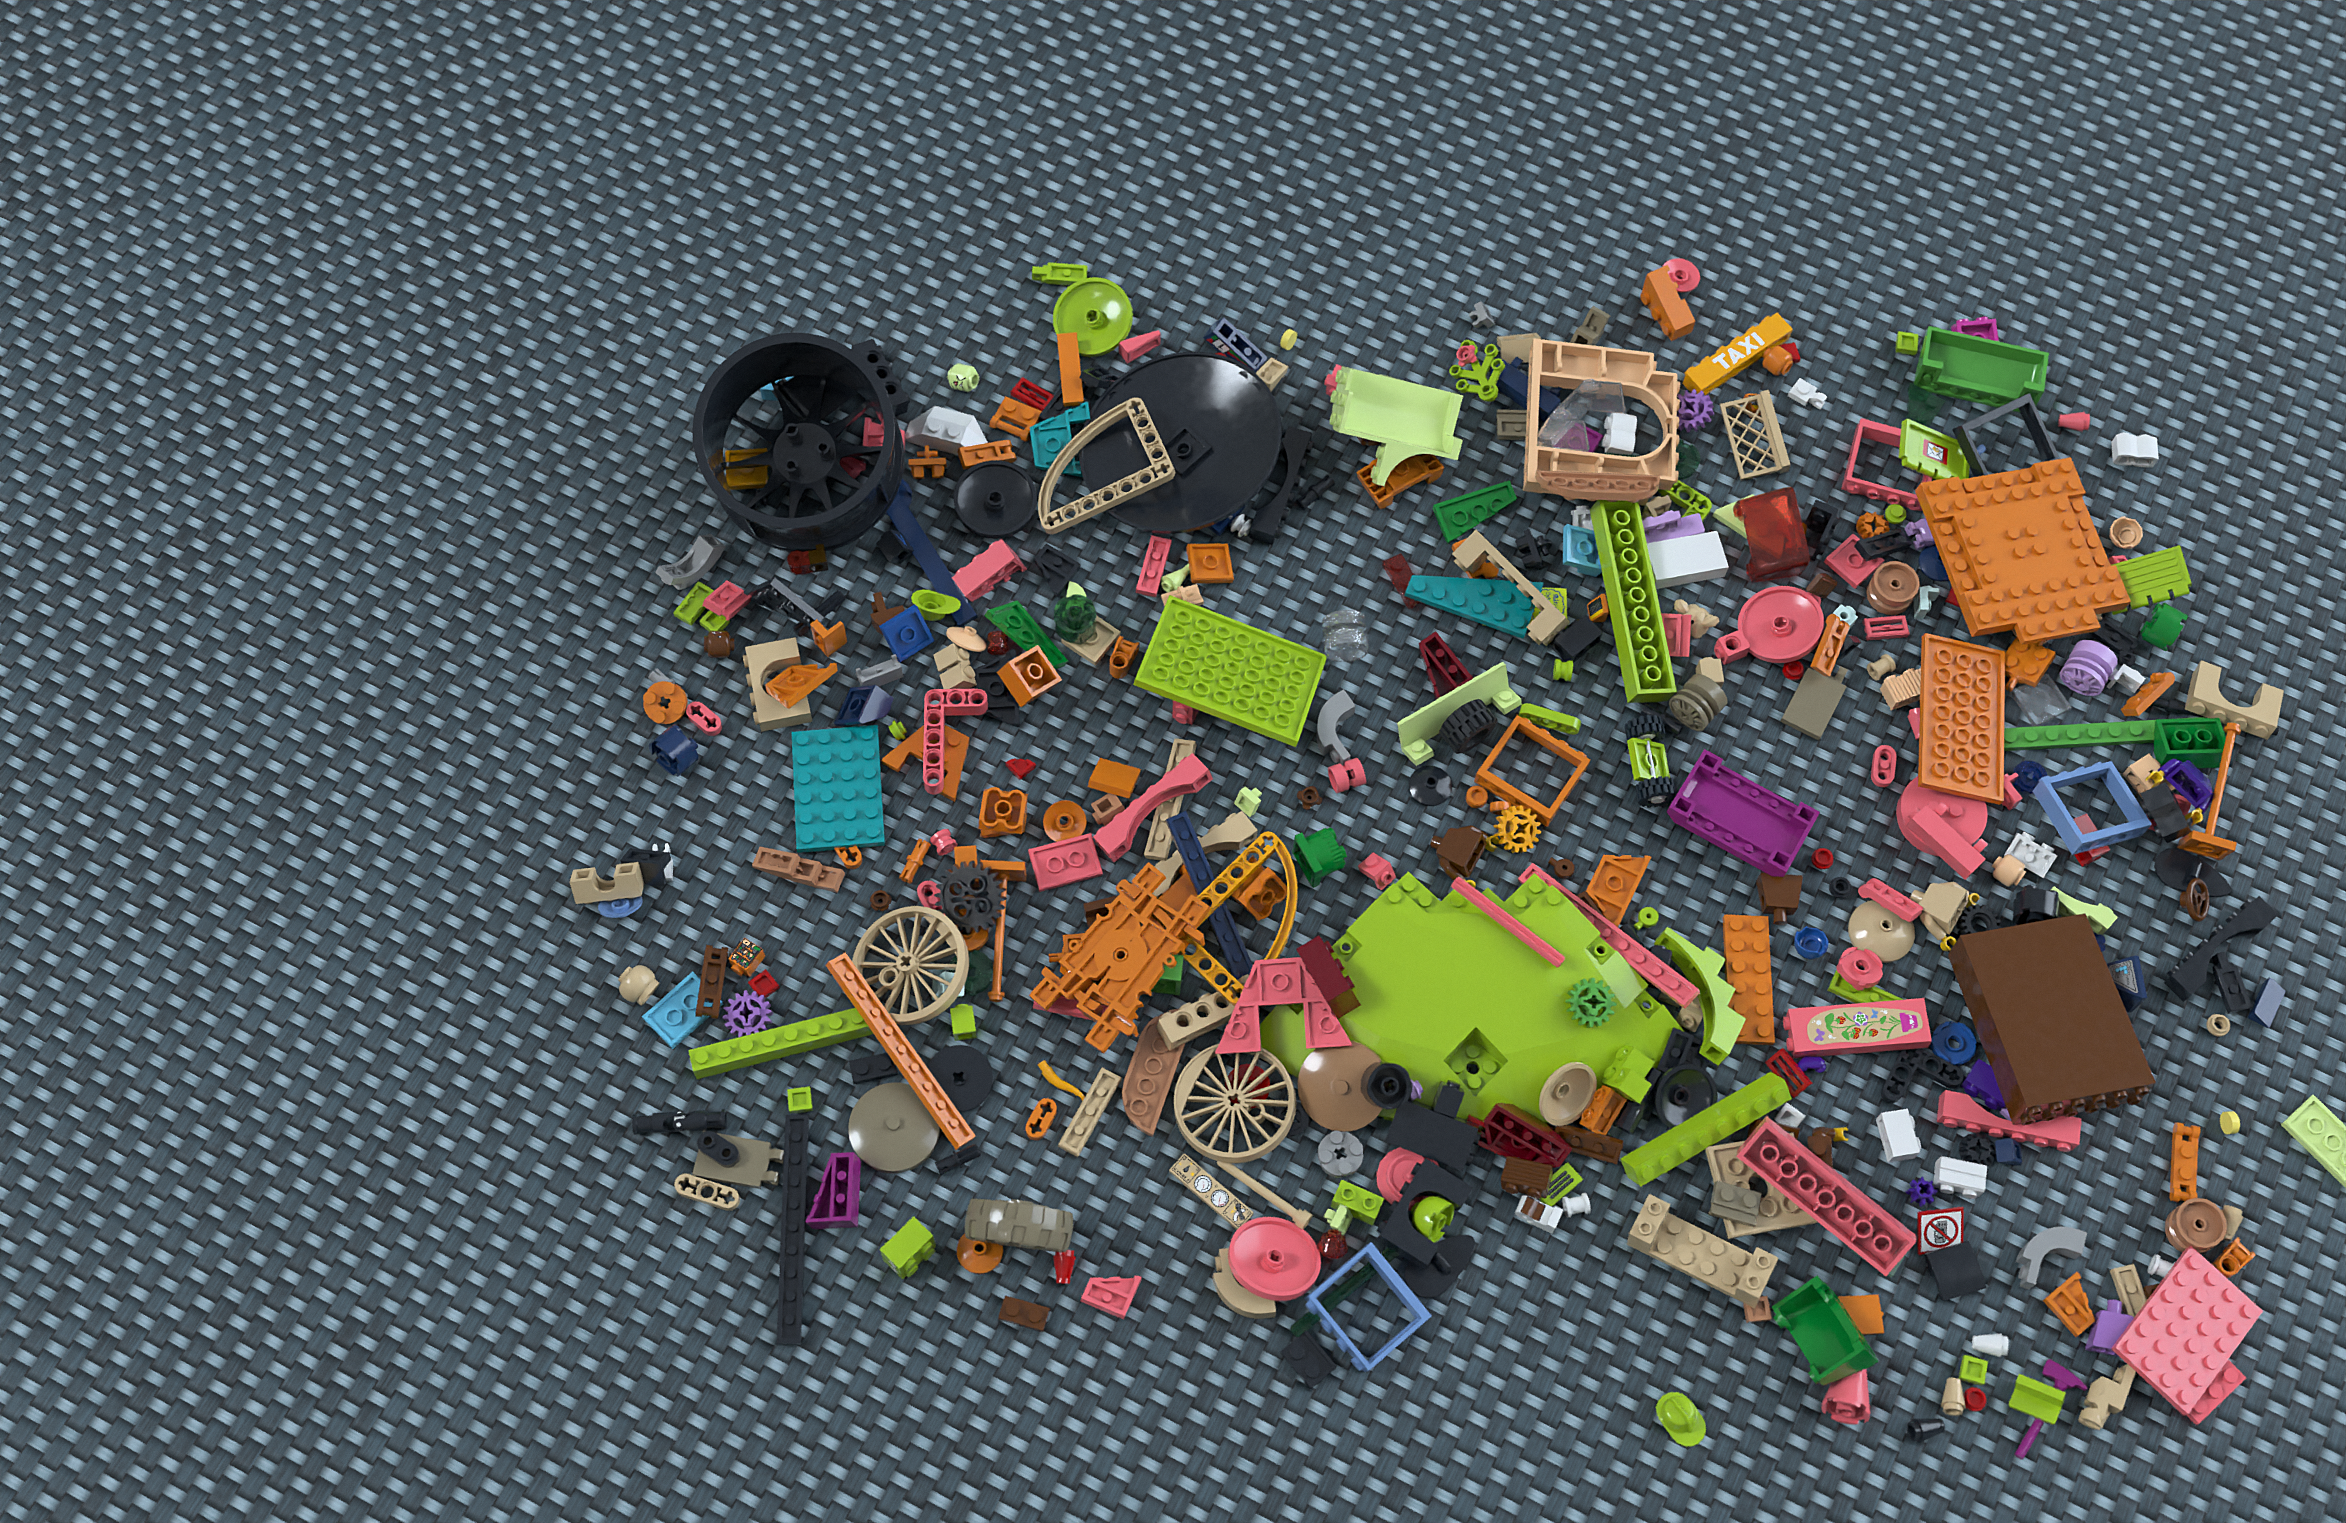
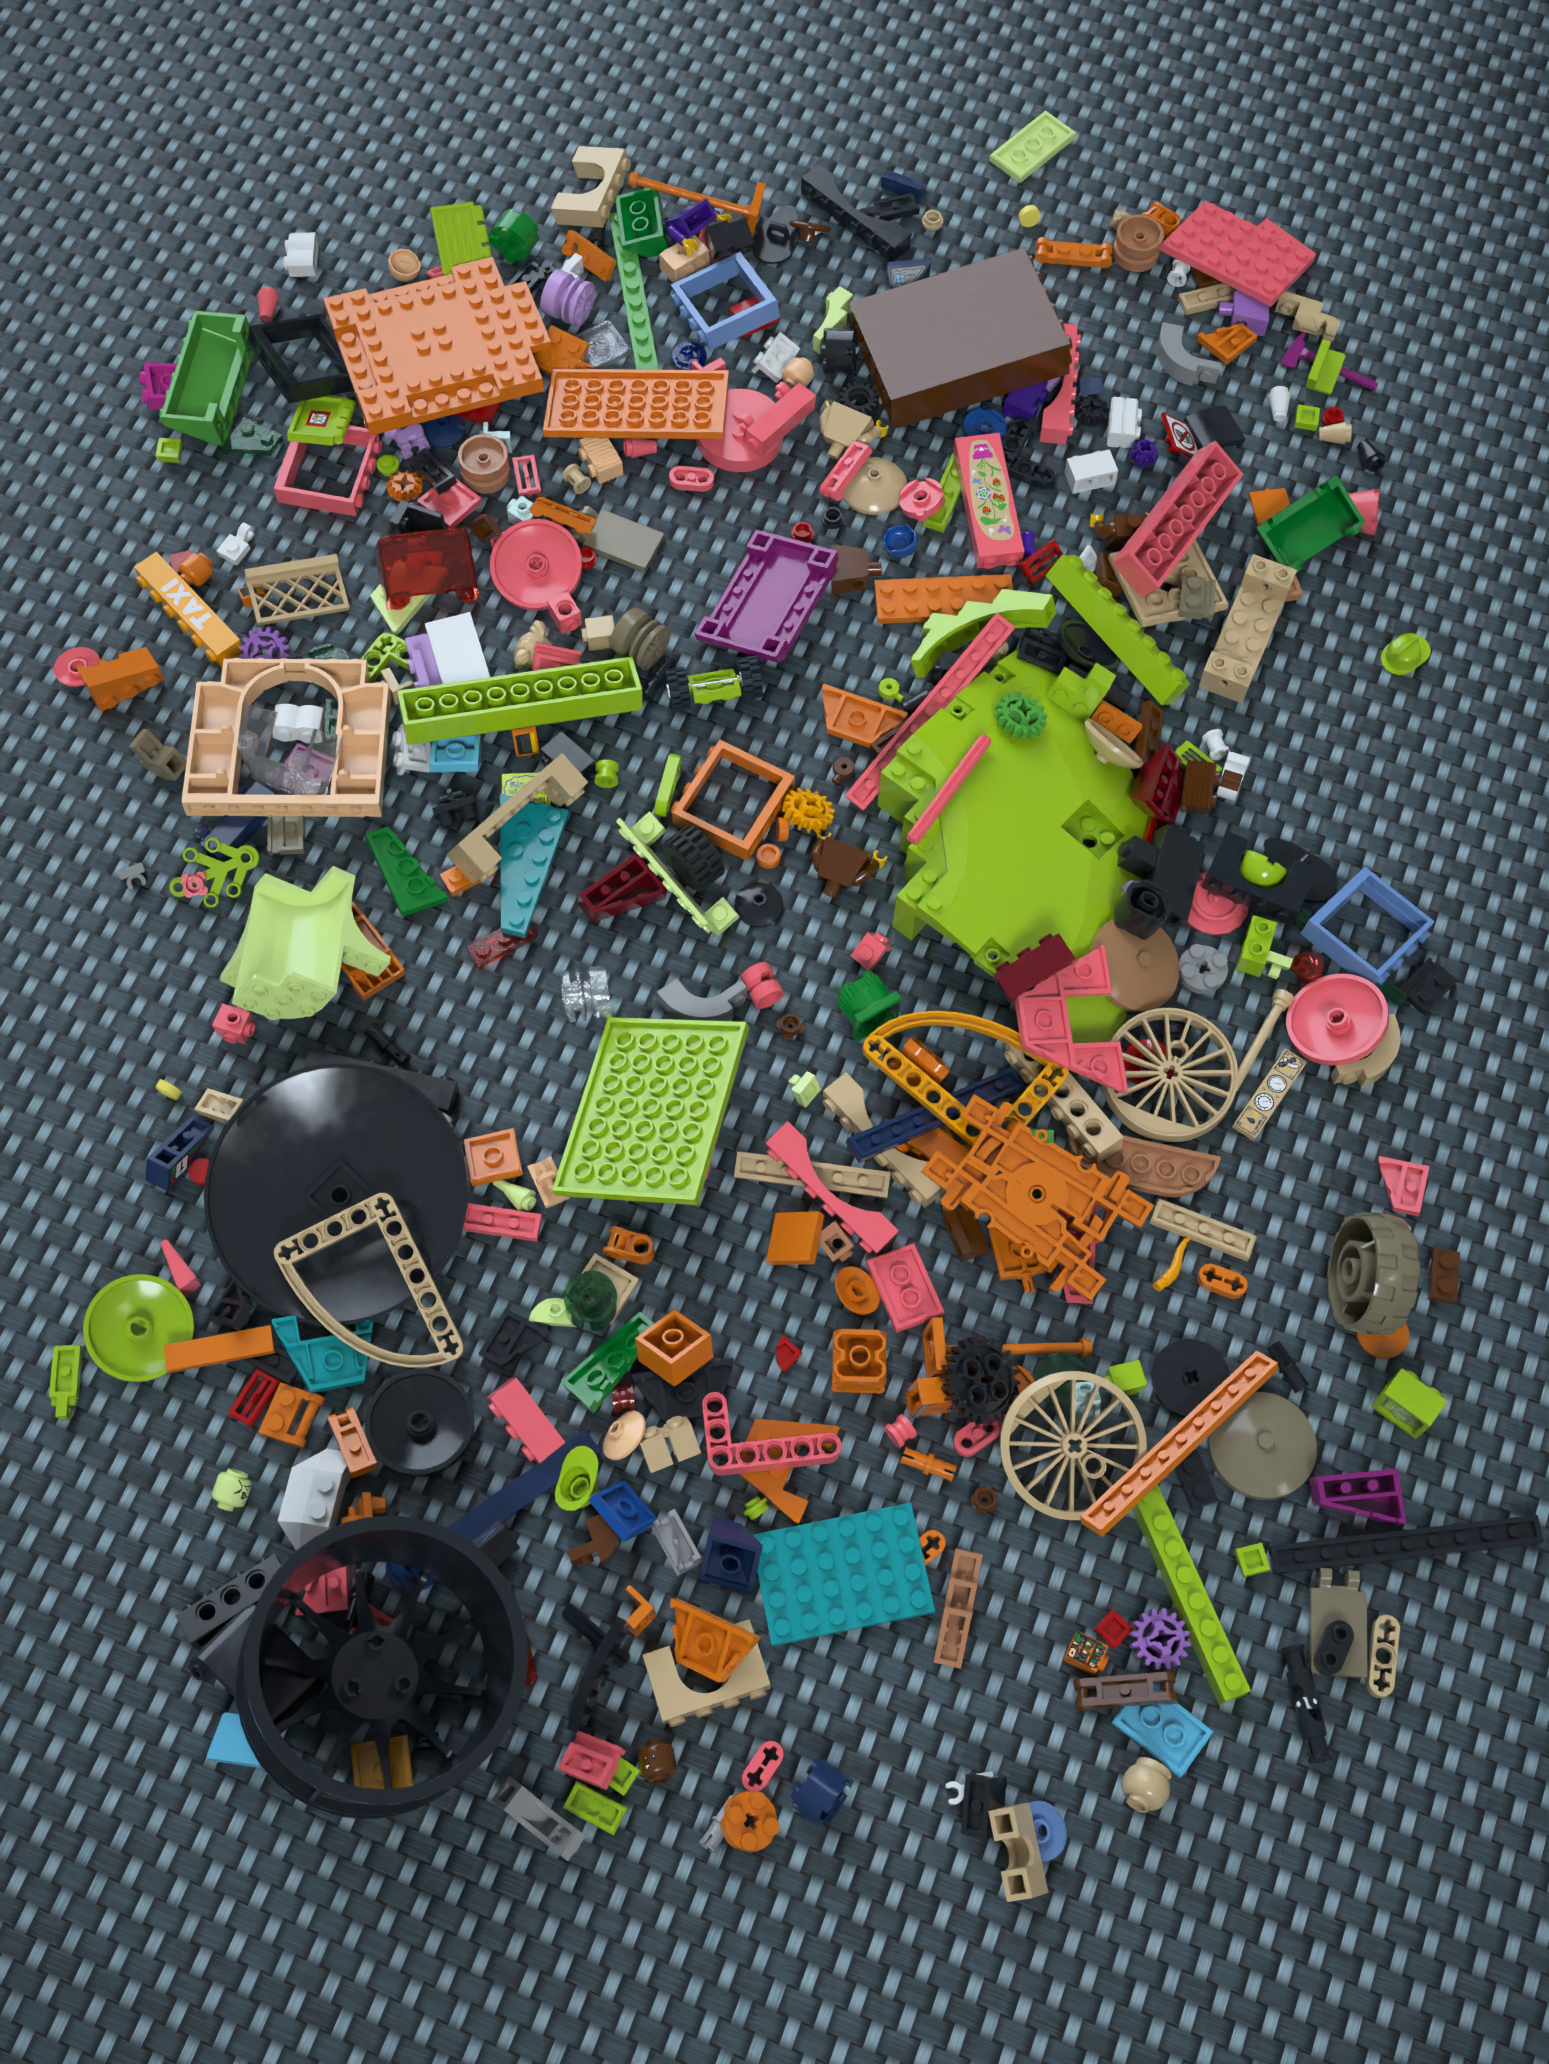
camera: 95 degrees left, 0 degrees up
tan panel [1497,333,1541,364] -> none
nougat plate [1535,470,1660,503] -> none

